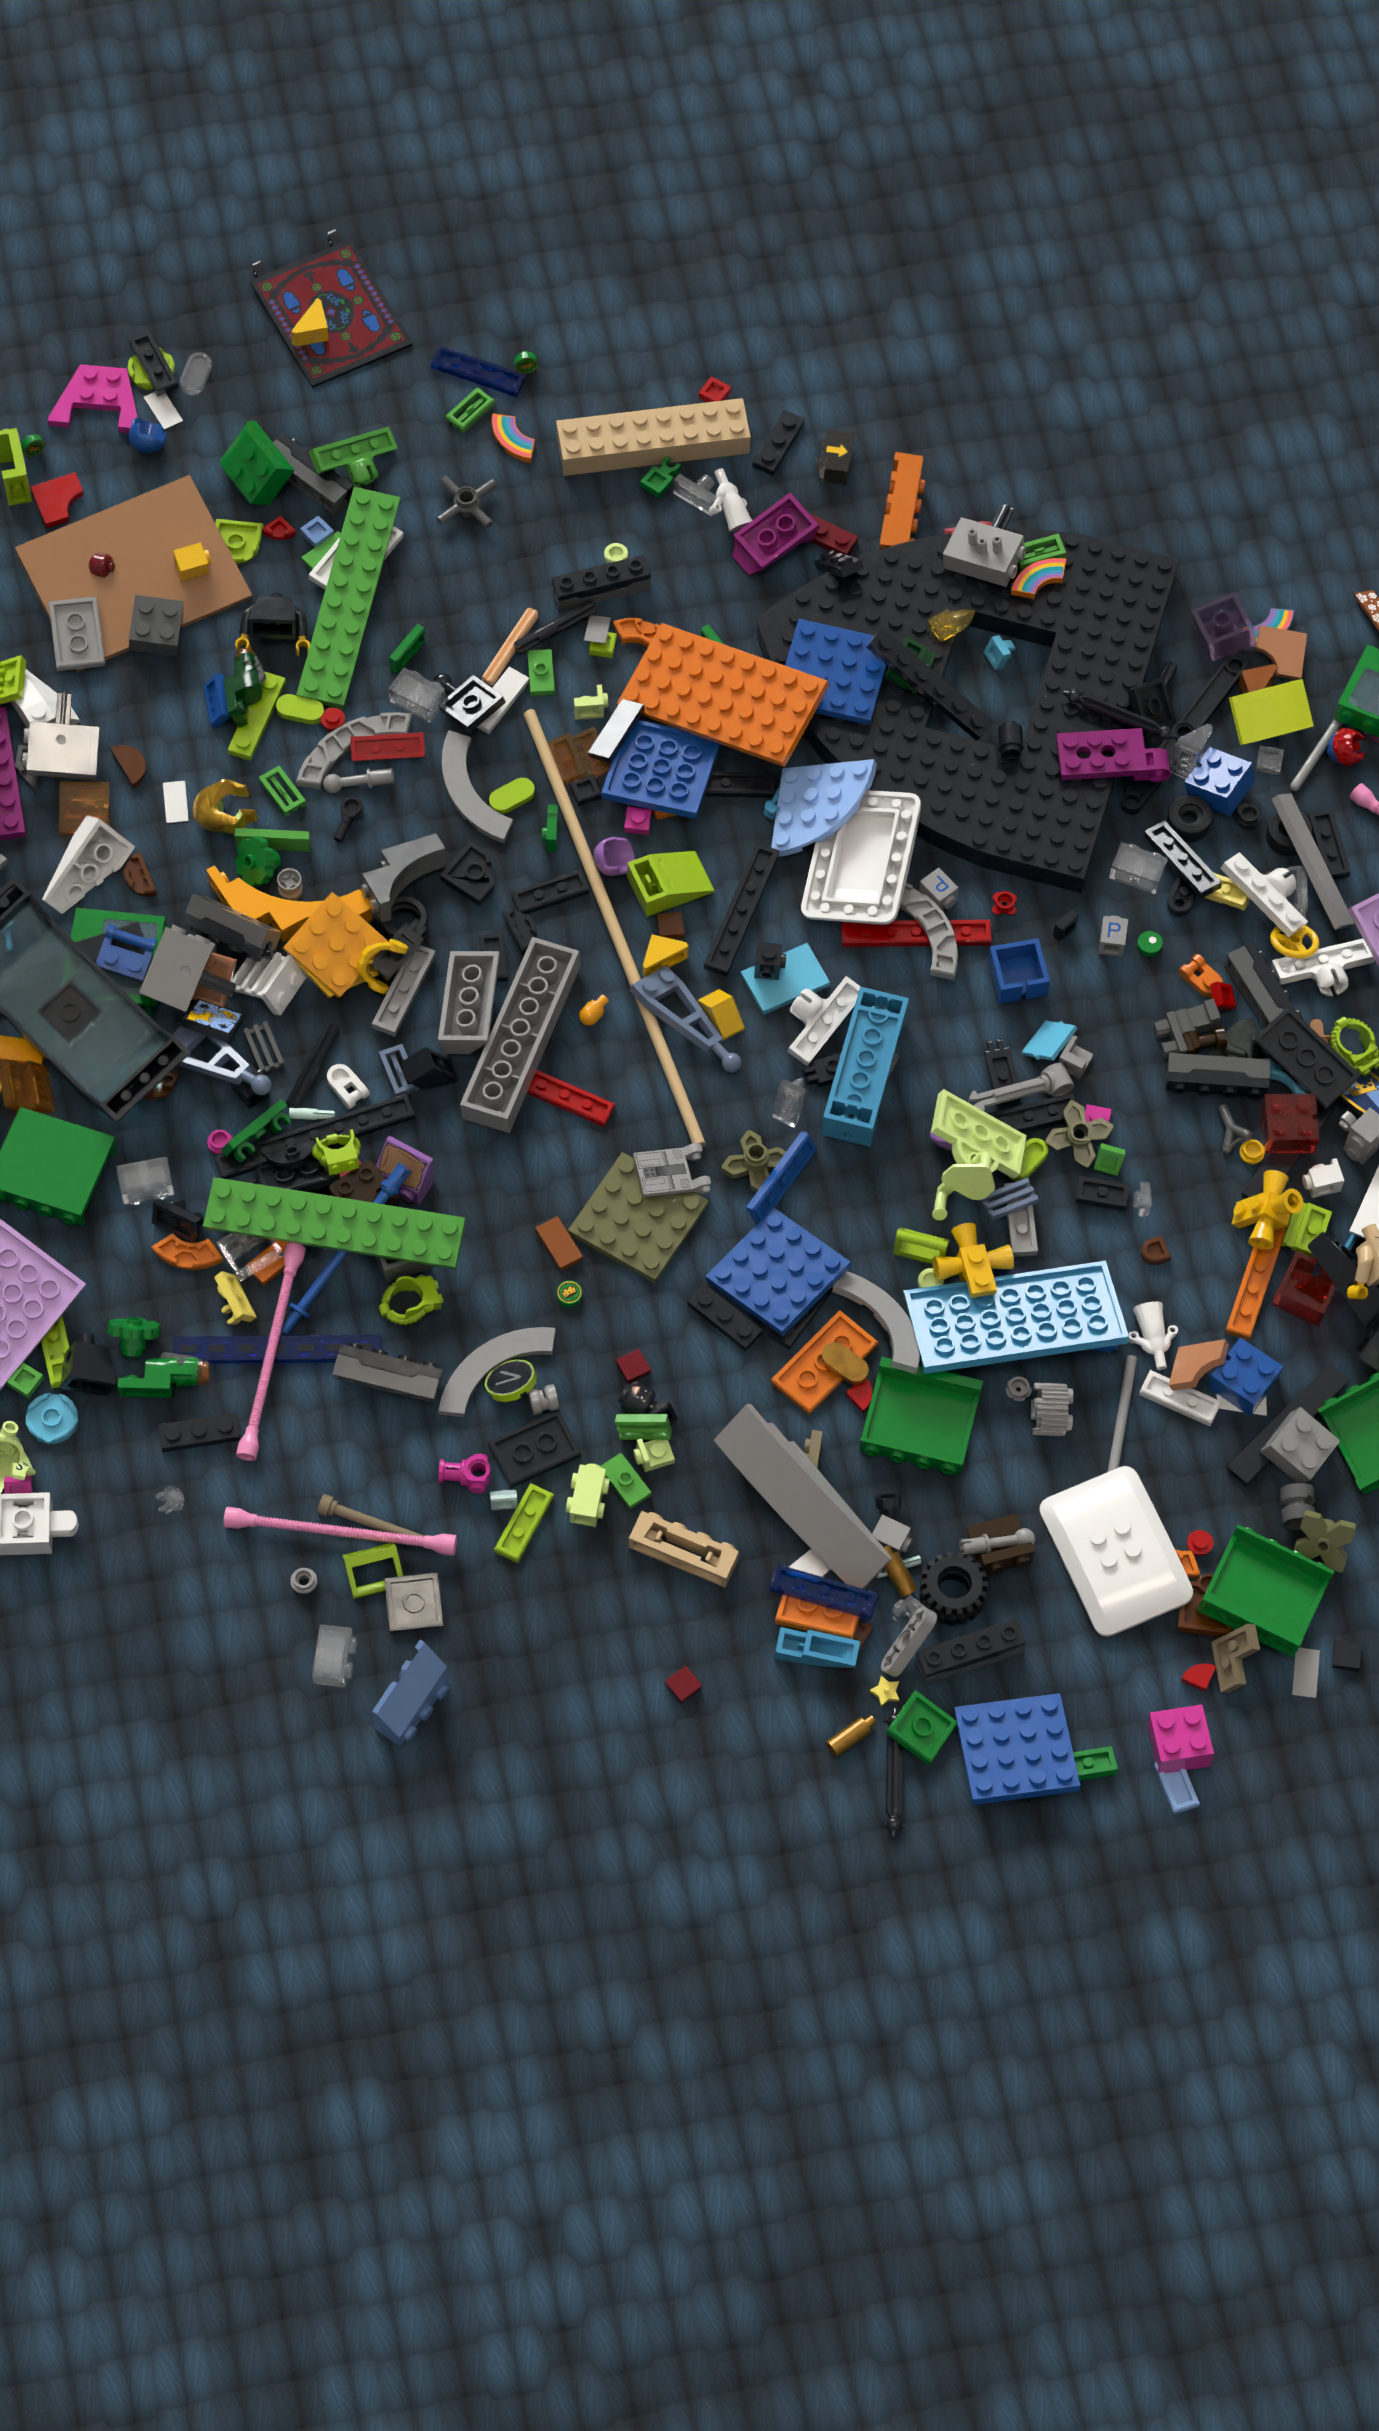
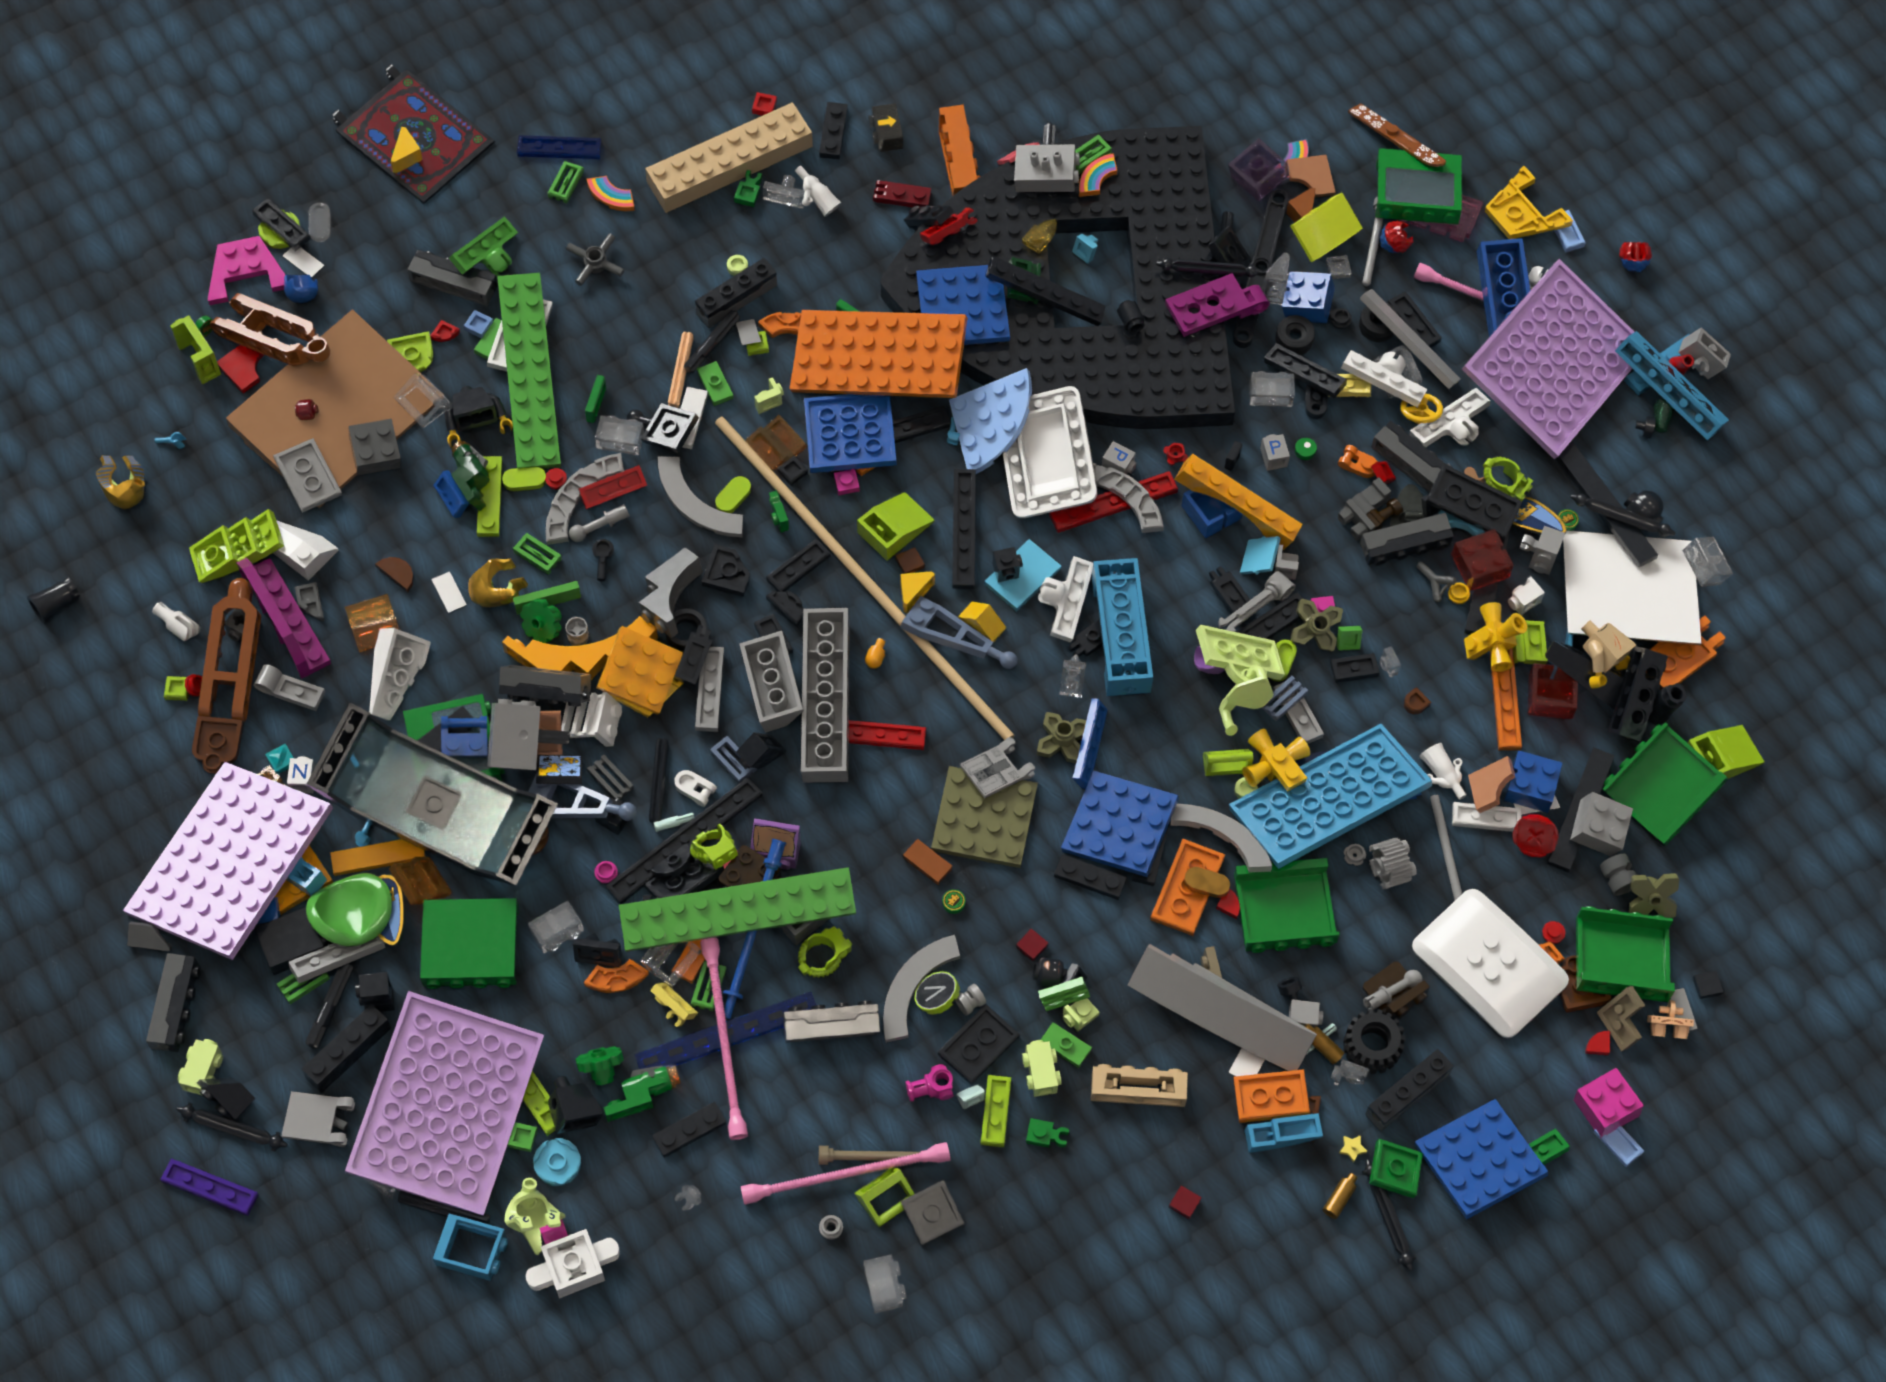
camera: 20 degrees left, 0 degrees up
piece [22,691,99,780] -> none
reddish brown tile [124,851,157,897] -> none
yellow brick [173,542,211,581] -> none
green brick [220,421,295,505] -> none
green plate [221,1099,291,1162] -> none
yellow piece [357,939,408,994] -> none
medium blue wedge [372,1640,449,1747] -> none
green tile [514,351,538,374] -> none
tile [588,699,645,763] -> none
medium lavender hair [594,837,635,876] -> none
magenta slope [732,493,820,575] -> none
clear blue tile [769,1564,879,1620] -> none
light grey beam [881,1606,937,1677] -> none
none -> dark orange piece [210,293,330,366]
none -> clear tile [394,373,451,428]
none -> bright green tile [691,961,727,1012]
none -> red plate [919,207,978,245]
none -> green plate [1026,1118,1069,1148]
none -> light orange arch [1174,454,1302,550]
none -> red tile [1512,814,1559,857]
none -> light nougat hips [1647,1000,1694,1039]

